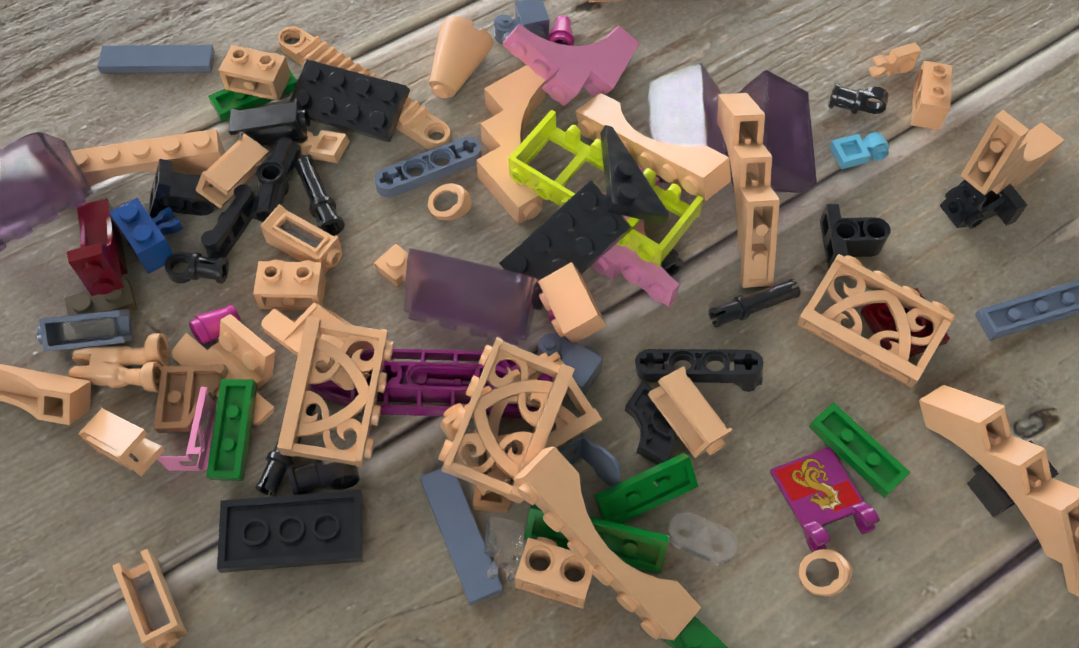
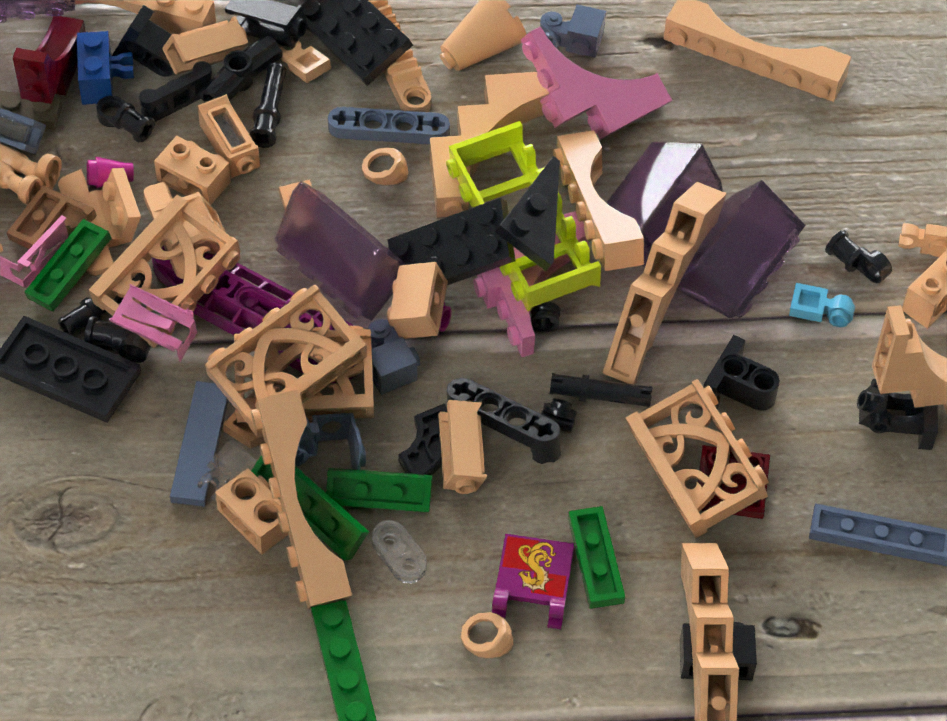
camera: 30 degrees right, 5 degrees down
dark pink cone [547,16,574,46] -> none
none -> bright pink piece [110,284,197,362]
none -> black plate [541,398,577,432]

